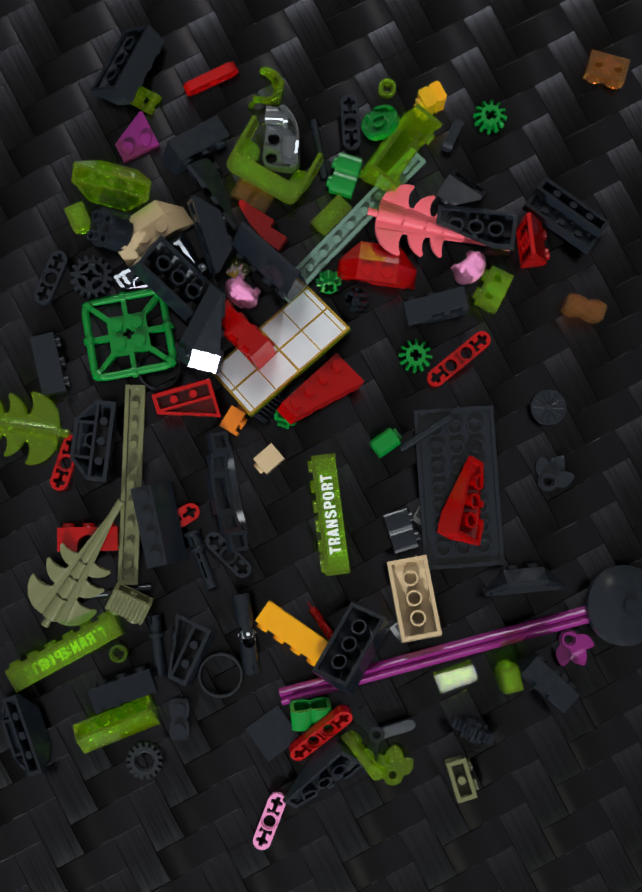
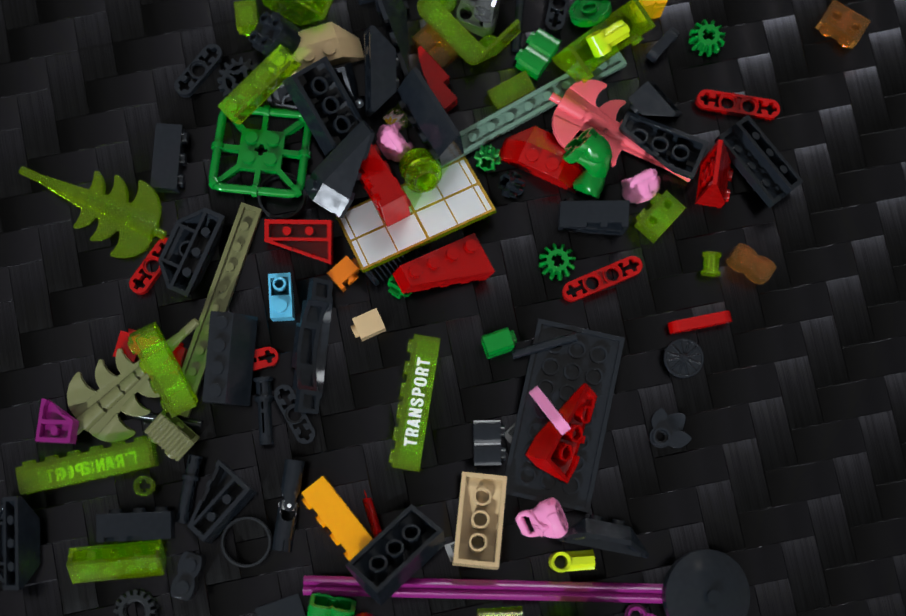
camera: 10 degrees right, 5 degrees down
none -> magenta wing [35,398,79,444]
none -> clear neon green brick [127,321,198,418]
none -> clear neon green brick [218,44,302,125]
none -> medium azure slope [268,273,295,322]
none -> clear neon green piece [399,148,442,193]
none -> bright pink piece [515,497,569,539]
none -> bright pink beam [528,386,571,436]
none -> neon yellow piece [548,549,595,573]
none -> green animal [562,127,612,199]
none -> neon yellow piece [586,20,630,58]
none -> red beam [667,310,732,334]
none -> red beam [695,89,780,121]
none -> clear neon green bush [701,251,721,277]

